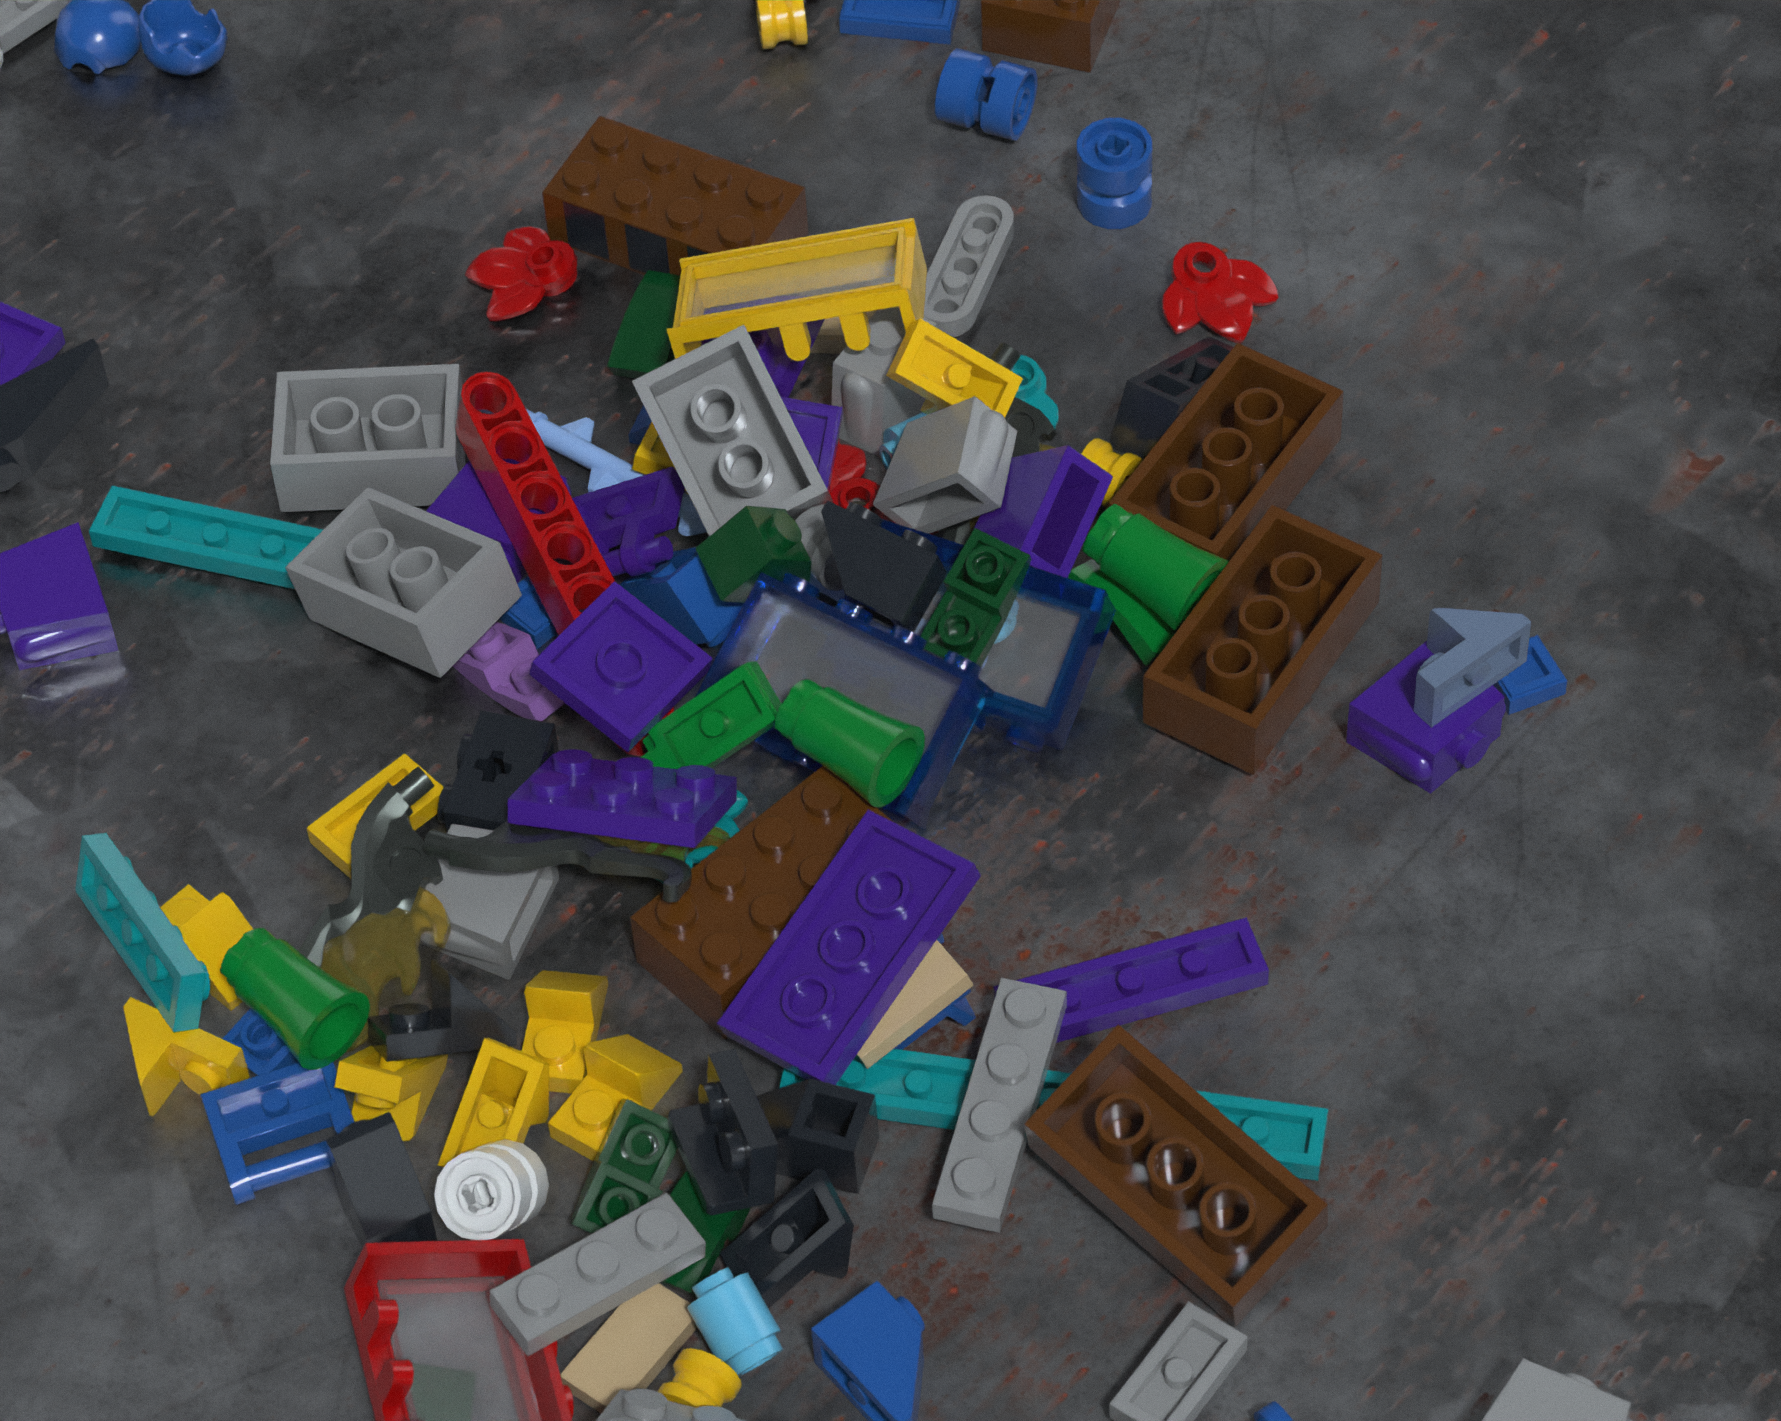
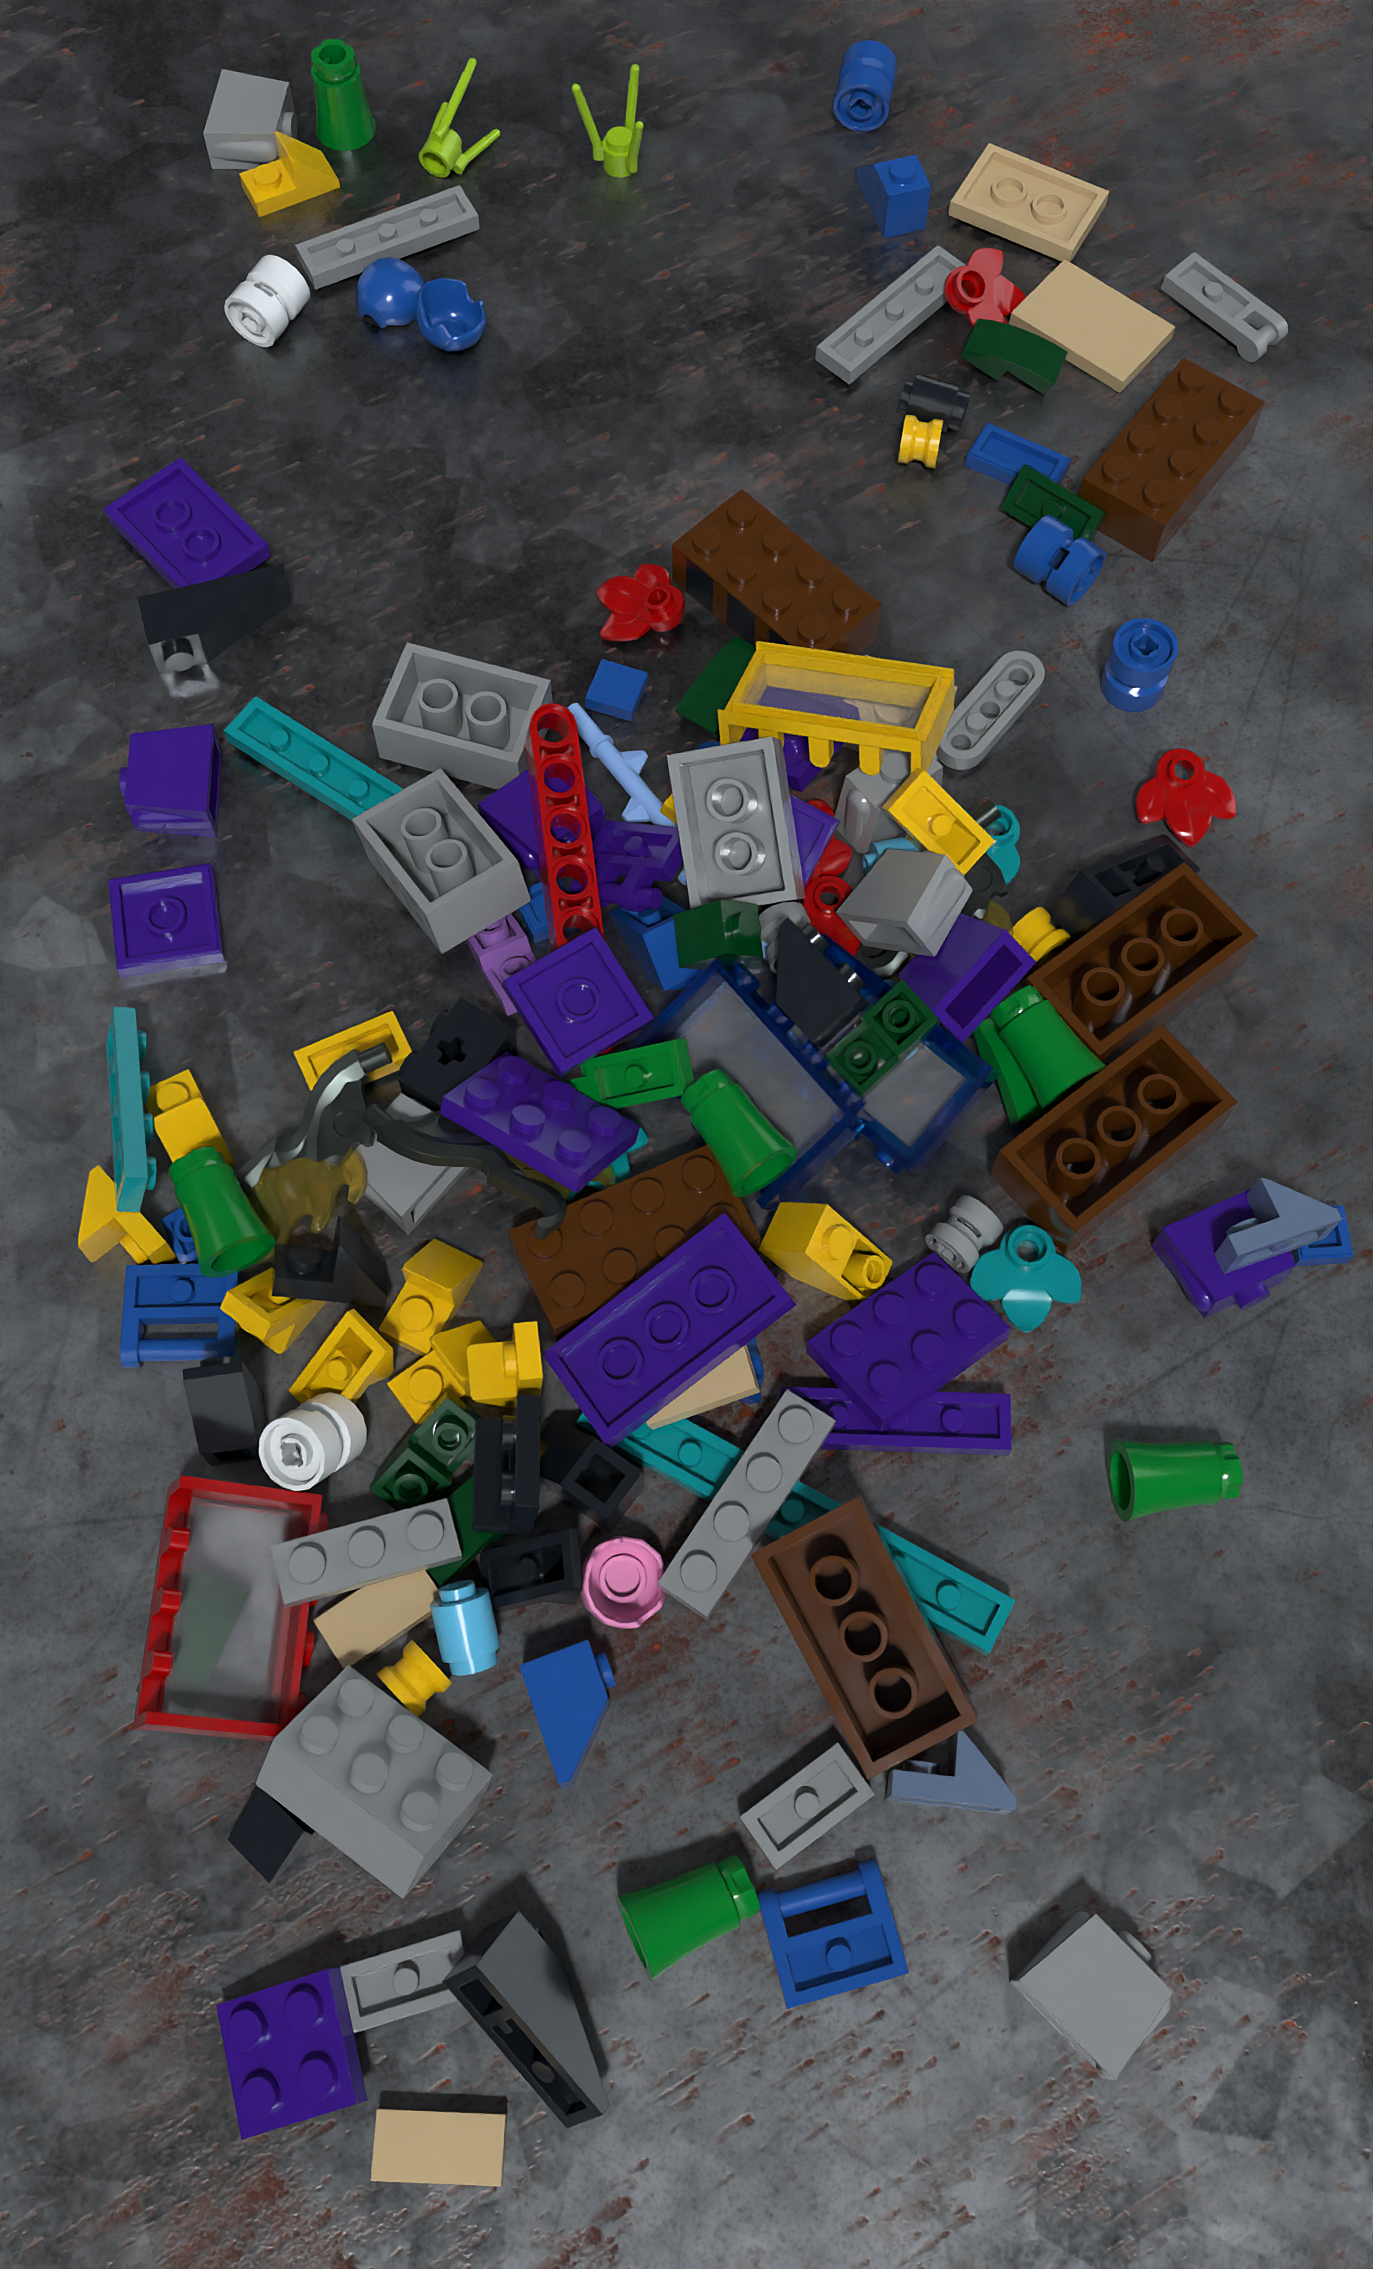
camera: 15 degrees right, 15 degrees up
none -> dark purple tile [108,863,225,978]
none -> yellow slope [466,1321,543,1408]
none -> bright pink hair [580,1536,666,1629]
none -> blue tile [585,659,648,722]
none -> yellow slope [758,1202,893,1306]
none -> dark purple plate [806,1252,1011,1432]
none -> sand blue slope [885,1730,1016,1815]
none -> light grey wheel [925,1195,1003,1273]
none -> teal plate [970,1225,1082,1334]
none -> dark green plate [1000,464,1109,542]
none -> green plant [1107,1439,1243,1522]

